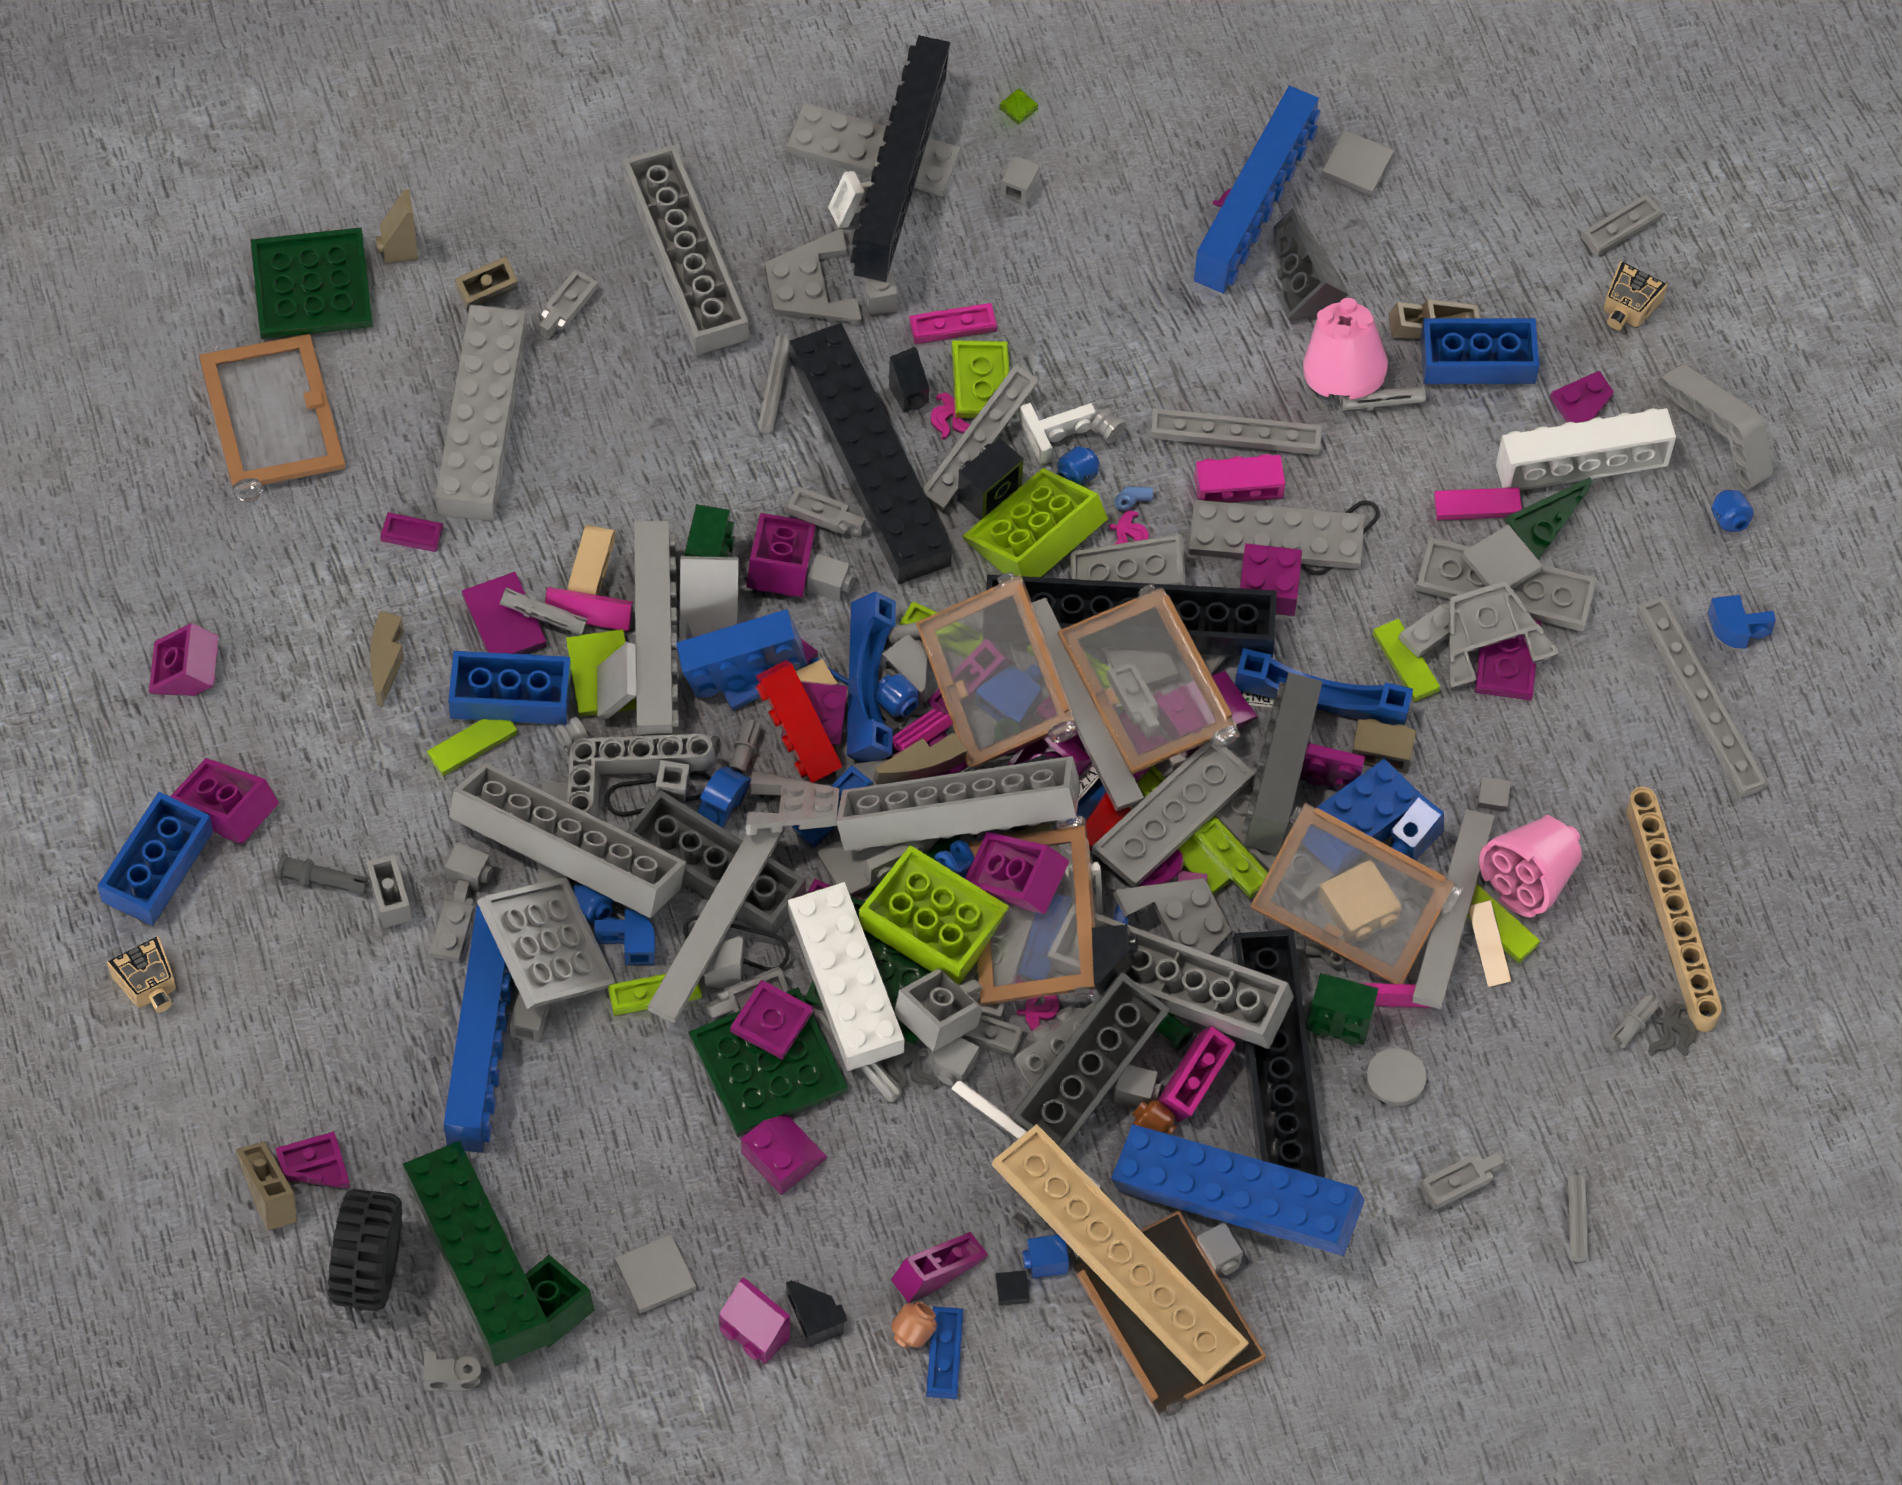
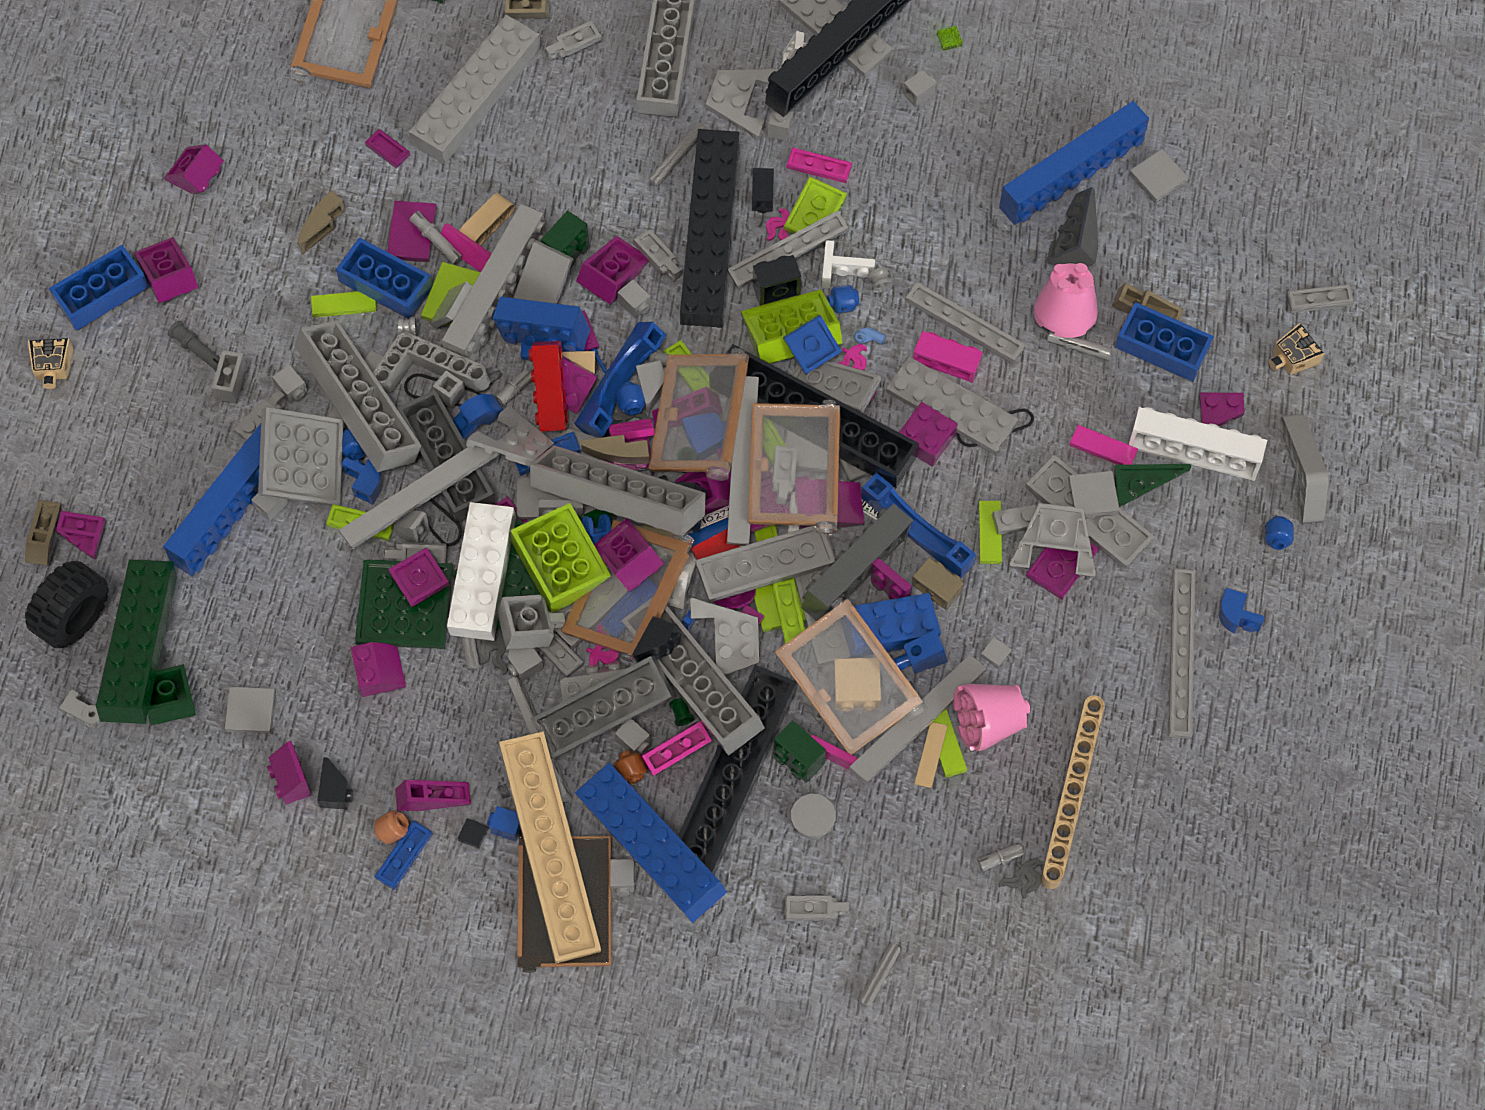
camera: 30 degrees right, 5 degrees up
none -> blue tile [783,315,842,374]

